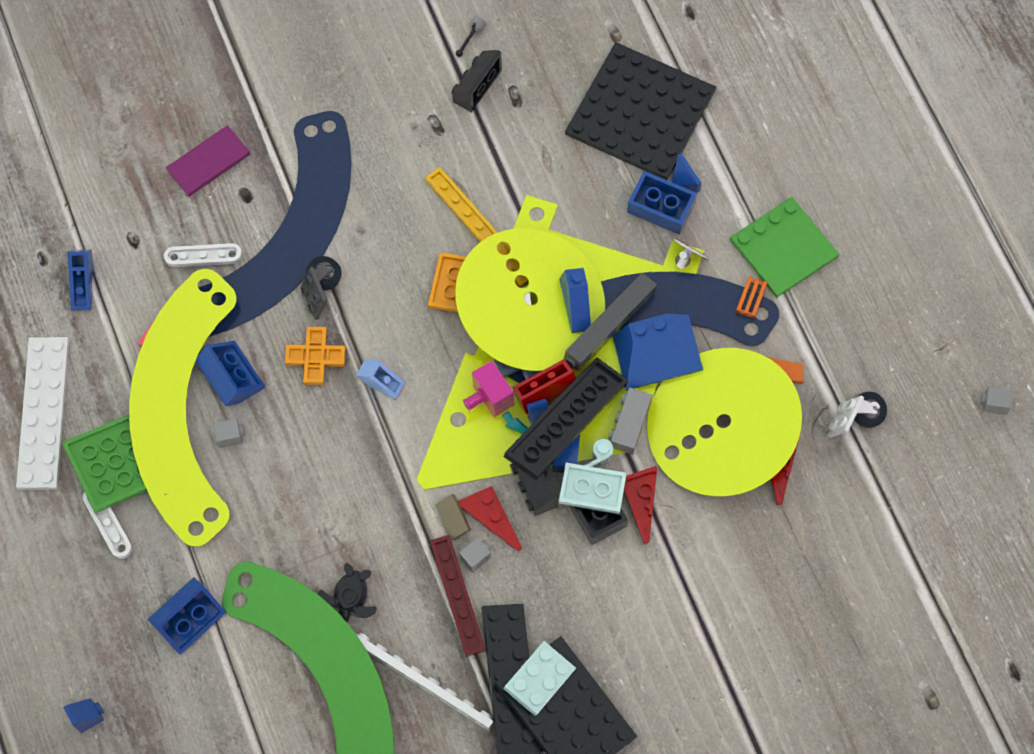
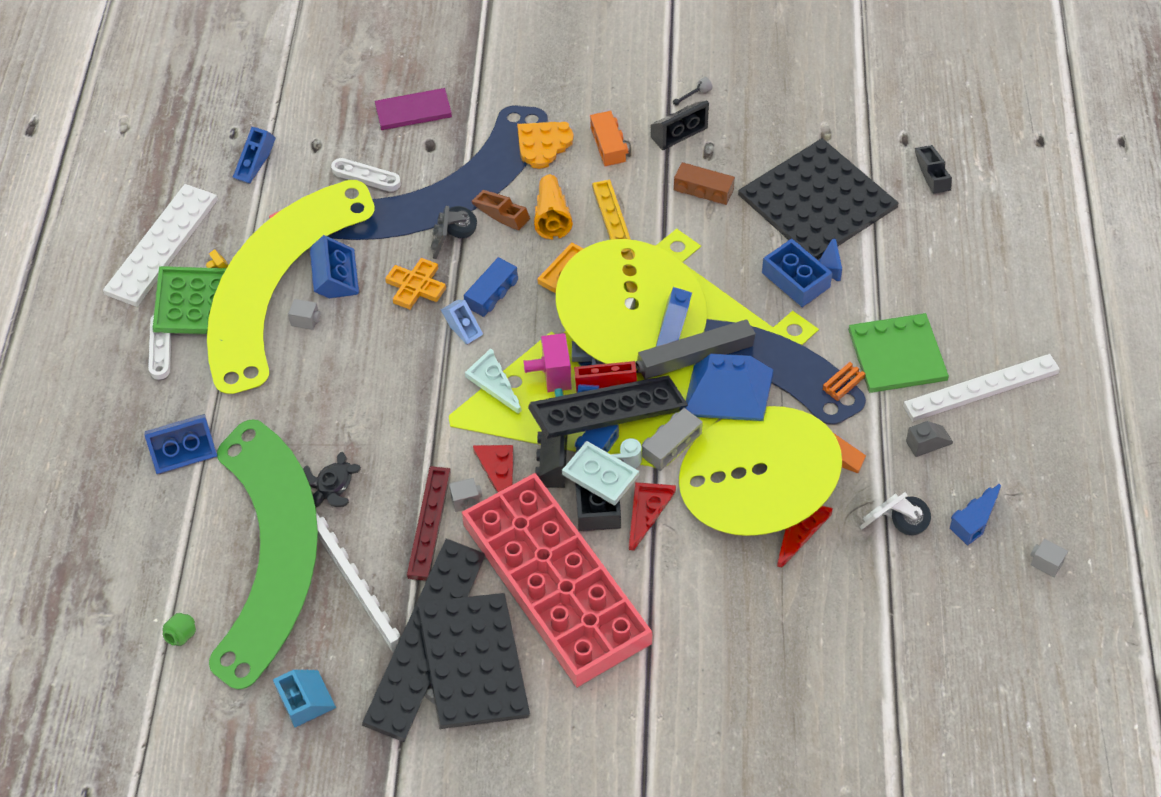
camera: 25 degrees right, 15 degrees down
blue slope [63,698,104,733] -> none
dark tan tile [436,494,471,540] -> none
light aqua plate [503,641,576,716] -> none
white shield [674,238,710,270] -> none
none -> yellow tile [206,249,229,268]
none -> coral brick [462,473,652,688]
none -> blue brick [464,257,518,317]
none -> light aqua wing [465,348,522,414]
none -> dark orange slope [471,190,531,230]
none -> light orange plate [517,121,574,169]
none -> light orange cone [534,174,573,240]
none -> orange brick [590,111,628,166]
none -> dark orange brick [674,162,735,205]
none -> white plate [903,354,1060,422]
none -> dark grey slope [906,421,953,457]
none -> black slope [915,145,952,194]
none -> blue slope [950,484,1001,546]

